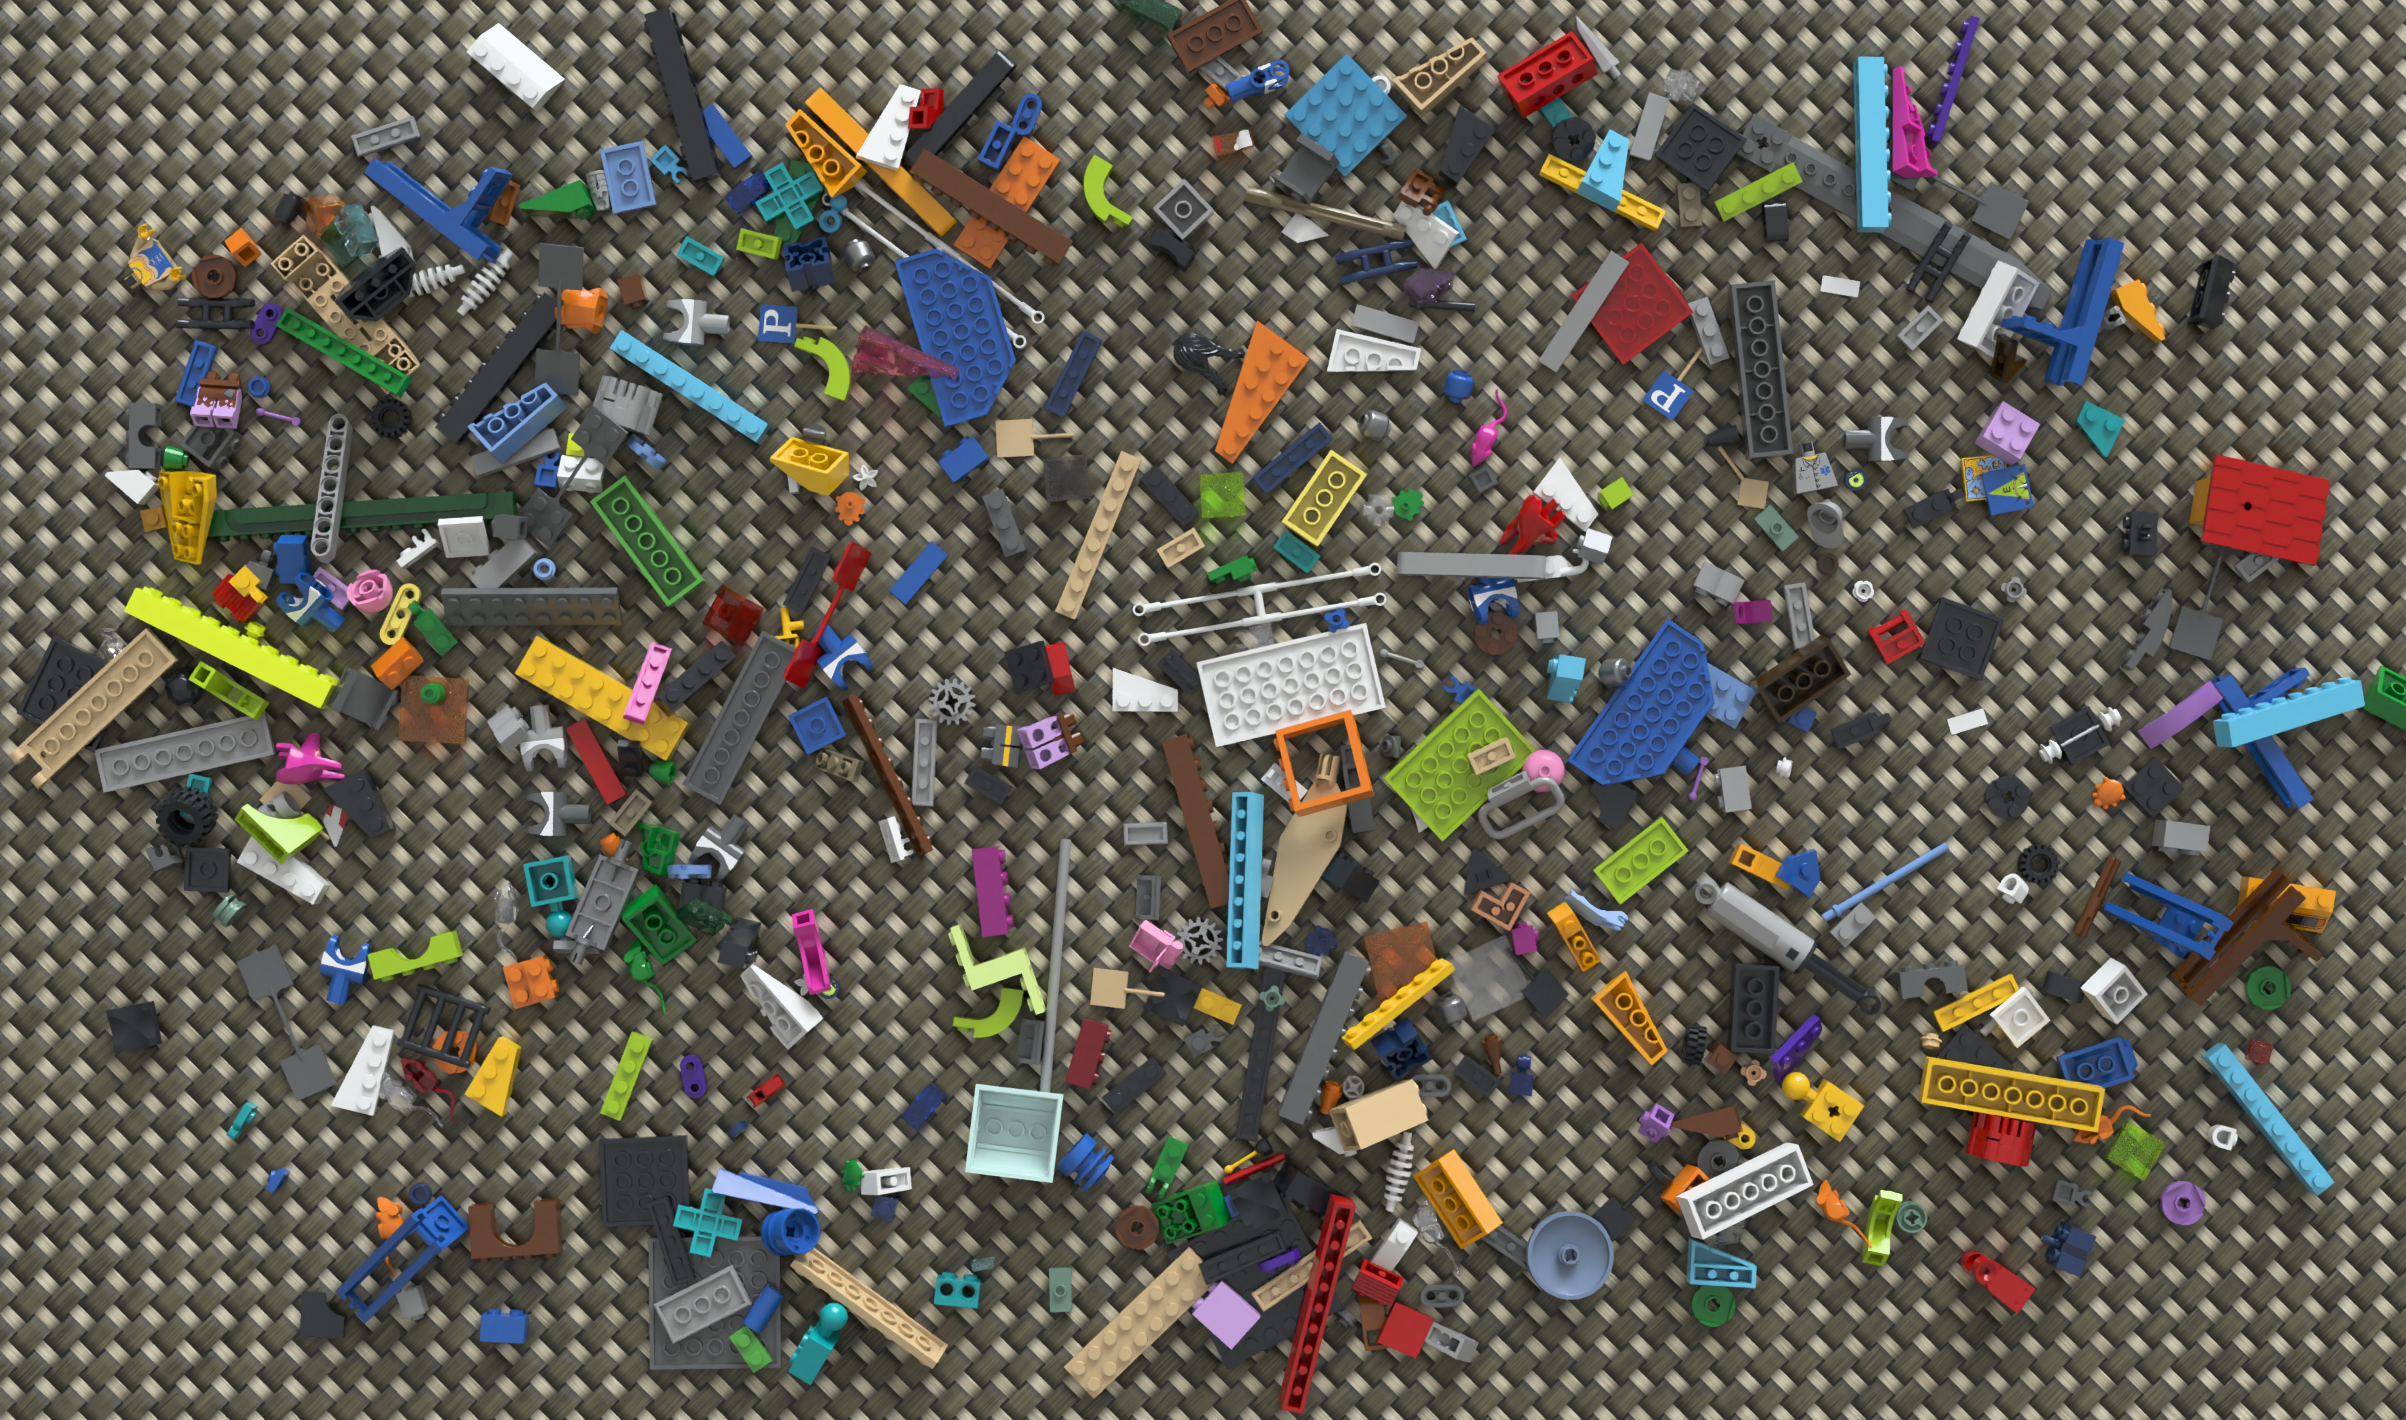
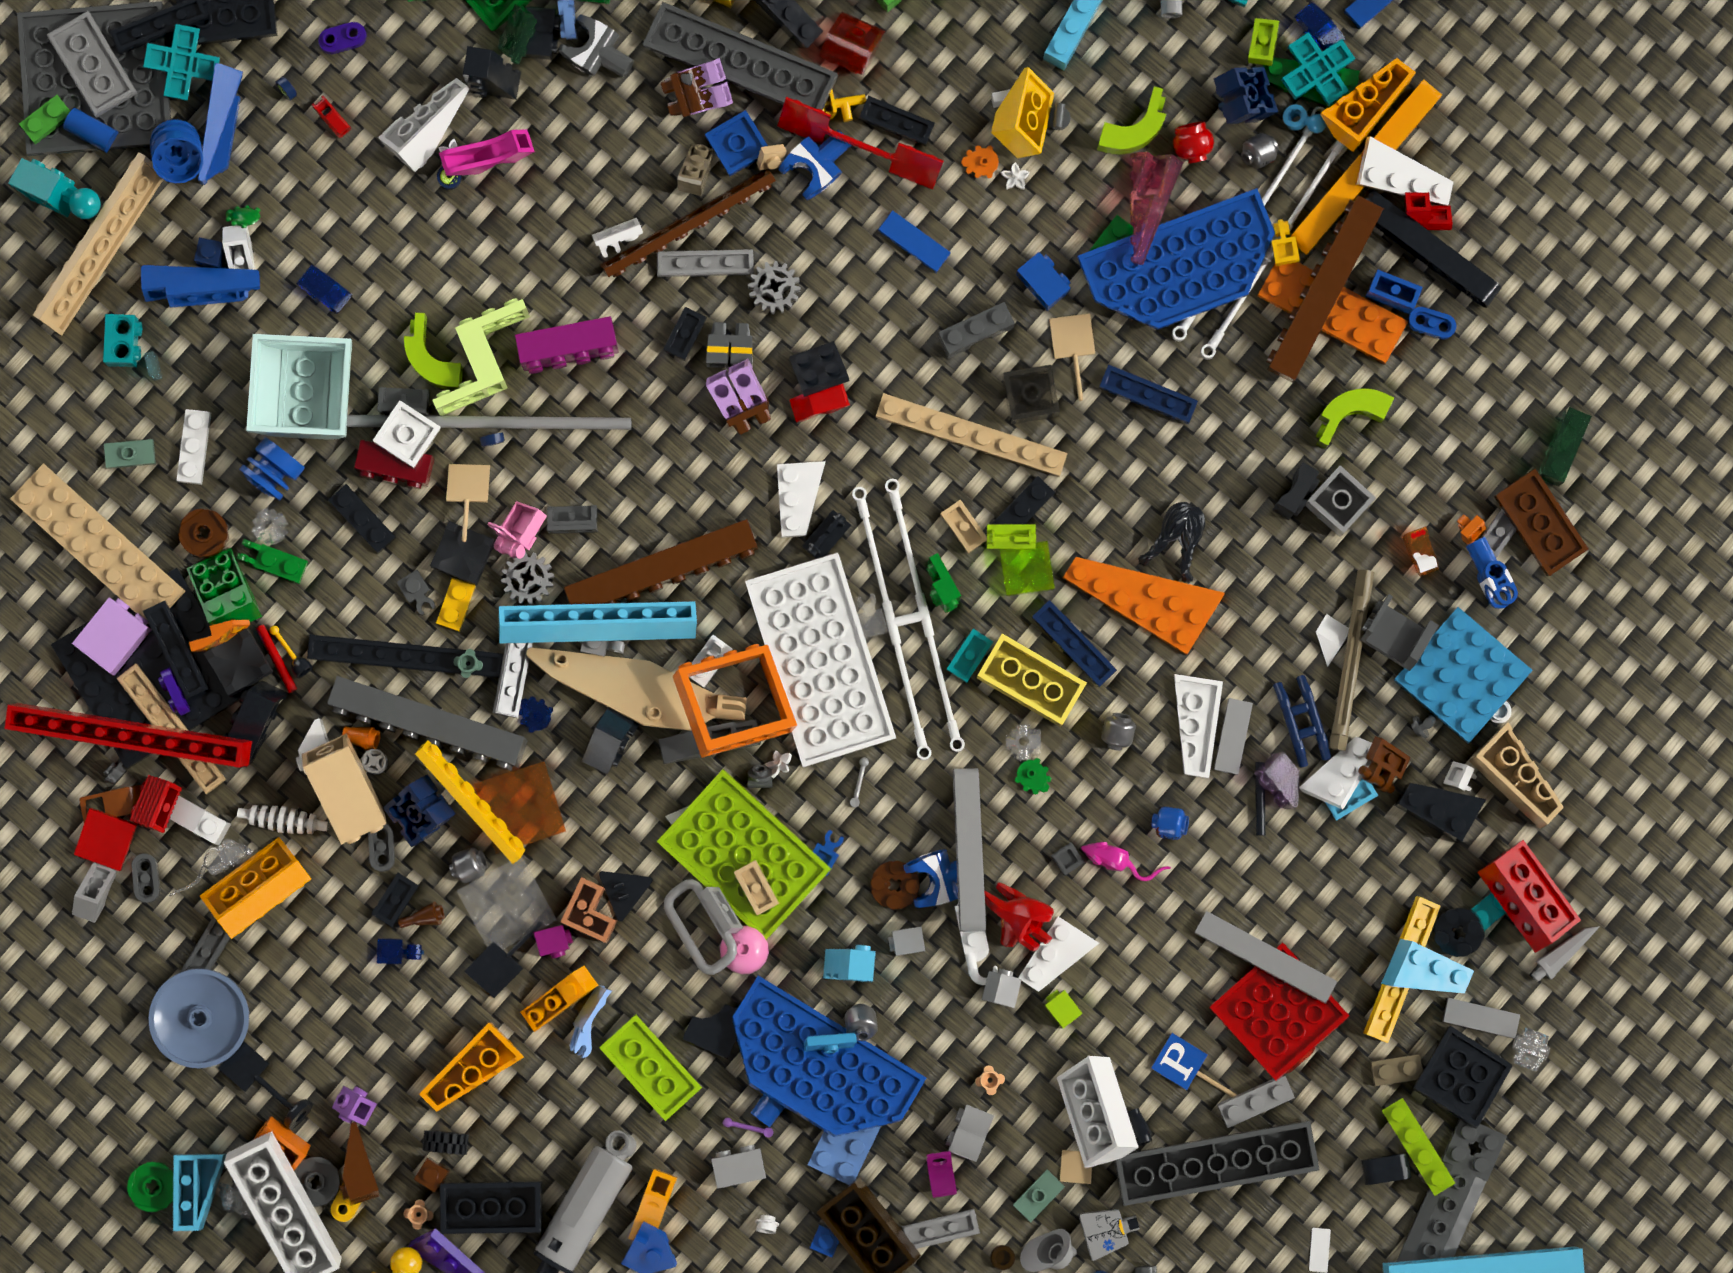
camera: 80 degrees right, 5 degrees down
blue piece [758,304,837,344] -> none
light grey tile [1123,822,1168,846] -> none
blue plate [1324,608,1349,633] -> none
none -> blue wedge [141,265,260,308]
none -> white plate [177,409,211,485]
none -> orange slope [189,620,250,652]
none -> clear brick [251,508,289,545]
none -> white plate [373,401,441,468]
none -> dark blue tile [480,432,505,447]
none -> hips [660,58,733,117]
none -> tan plate [757,144,786,170]
none -> white plant [764,751,792,778]
none -> dark azure plate [804,1033,857,1053]
none -> light nougat plate [975,1066,1005,1095]
none -> lime hinge [987,524,1036,549]
none -> white slope [1057,1056,1138,1168]
none -> red piece [1173,121,1214,163]
none -> yellow plate [1272,219,1300,266]
none -> white tile [1443,761,1477,791]

